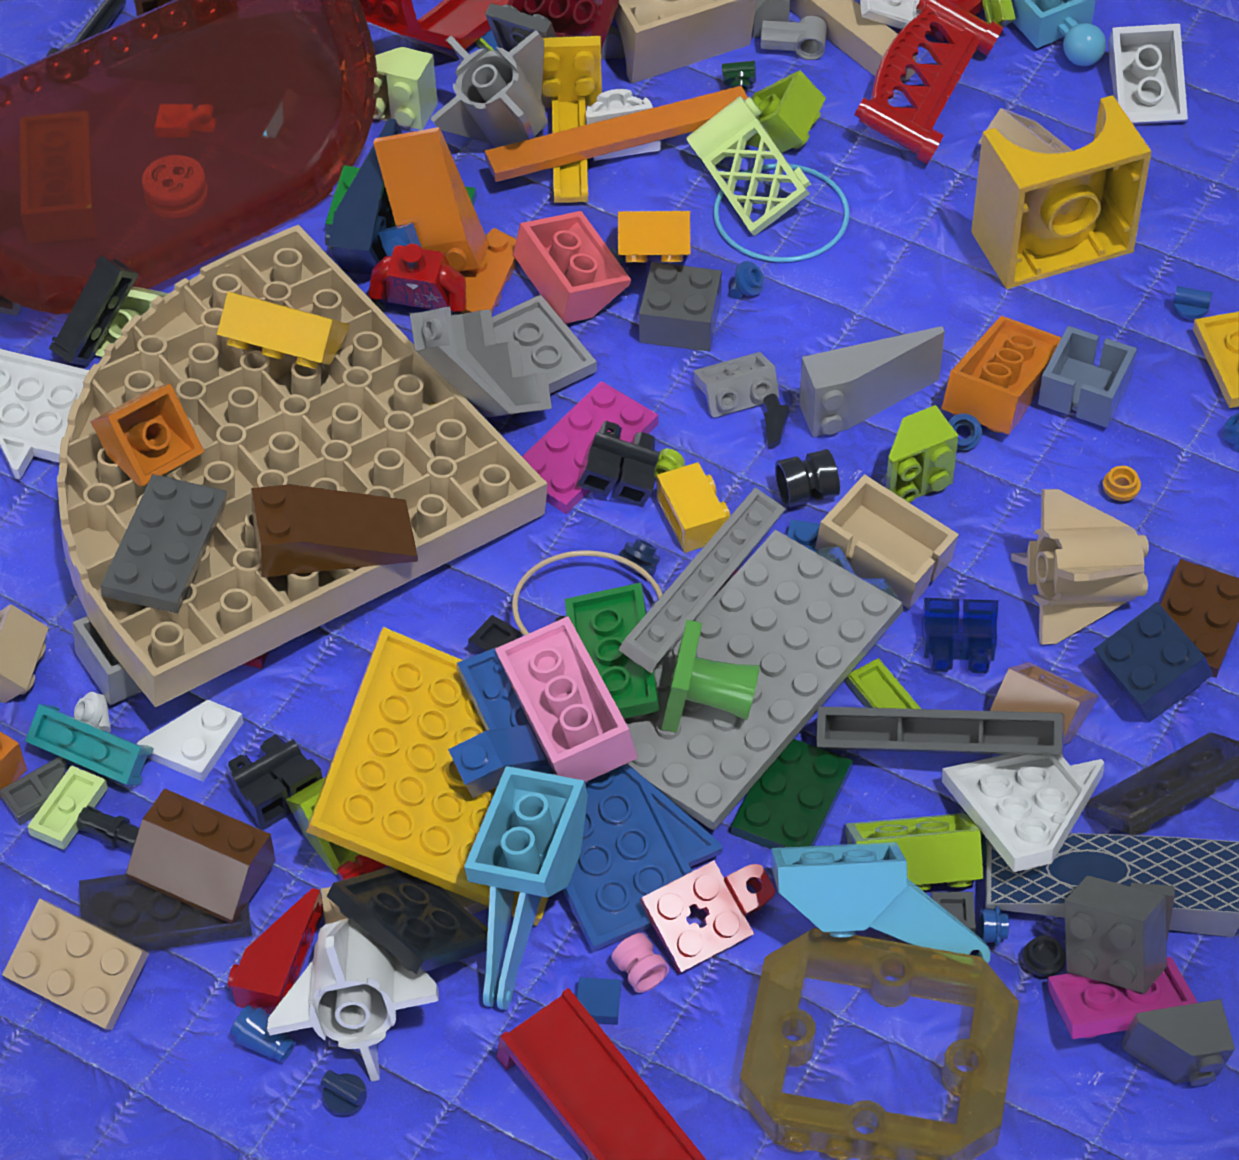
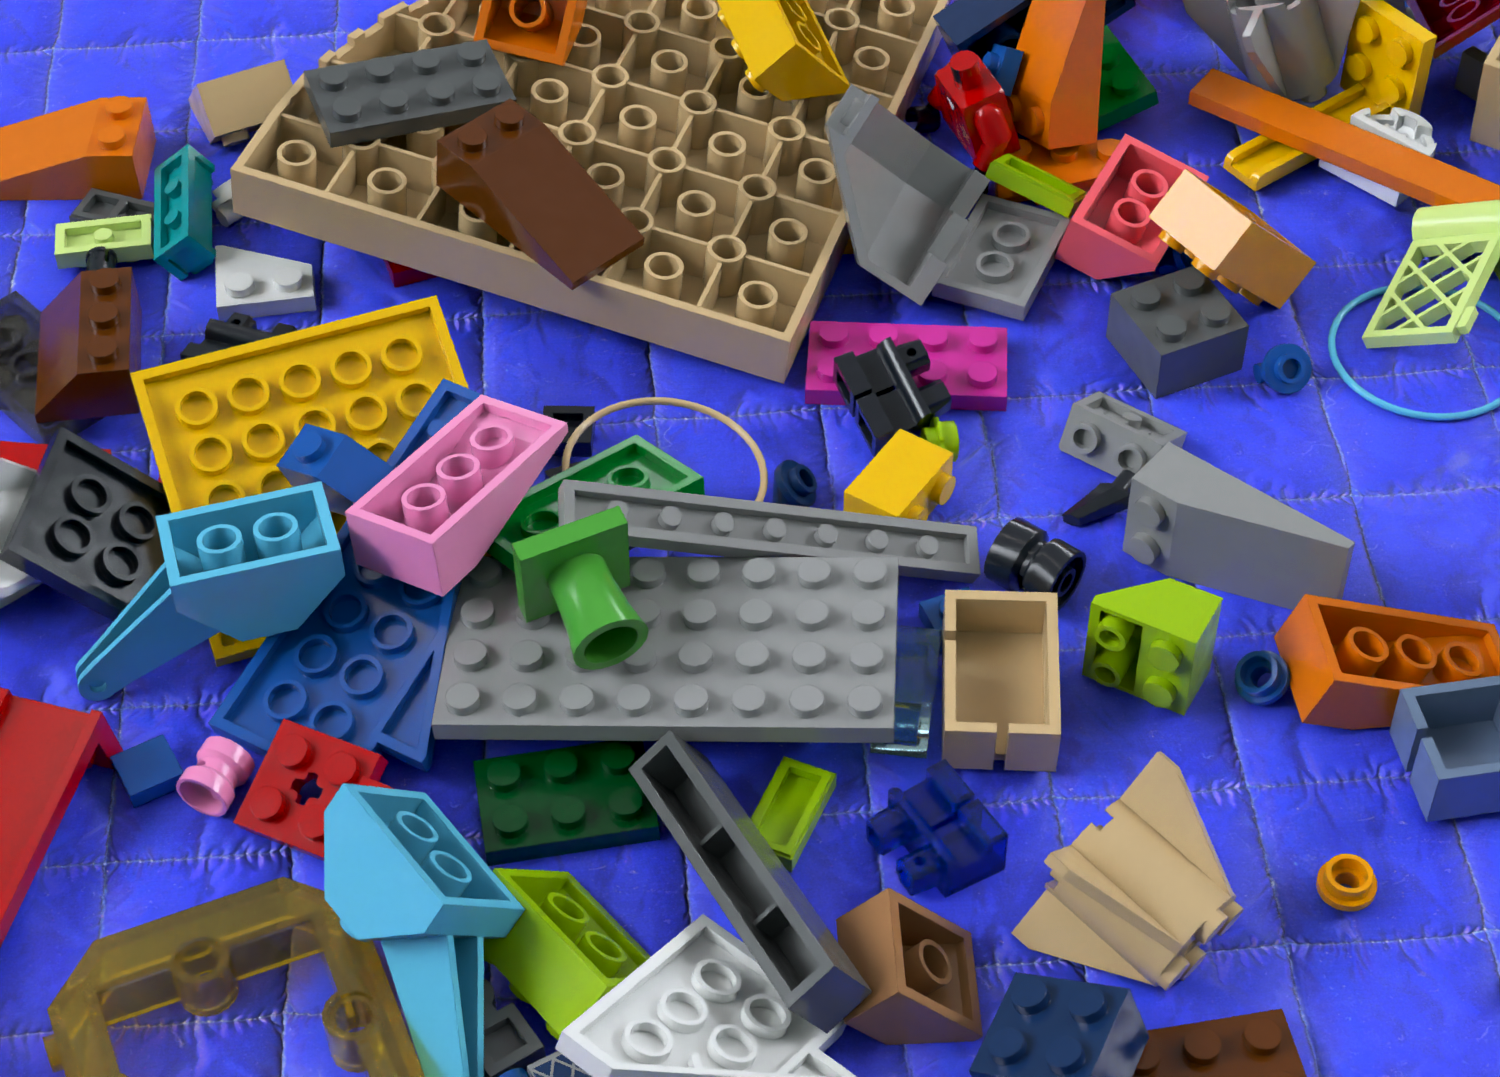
camera: 55 degrees right, 5 degrees down
none -> lime tile [985,153,1087,218]

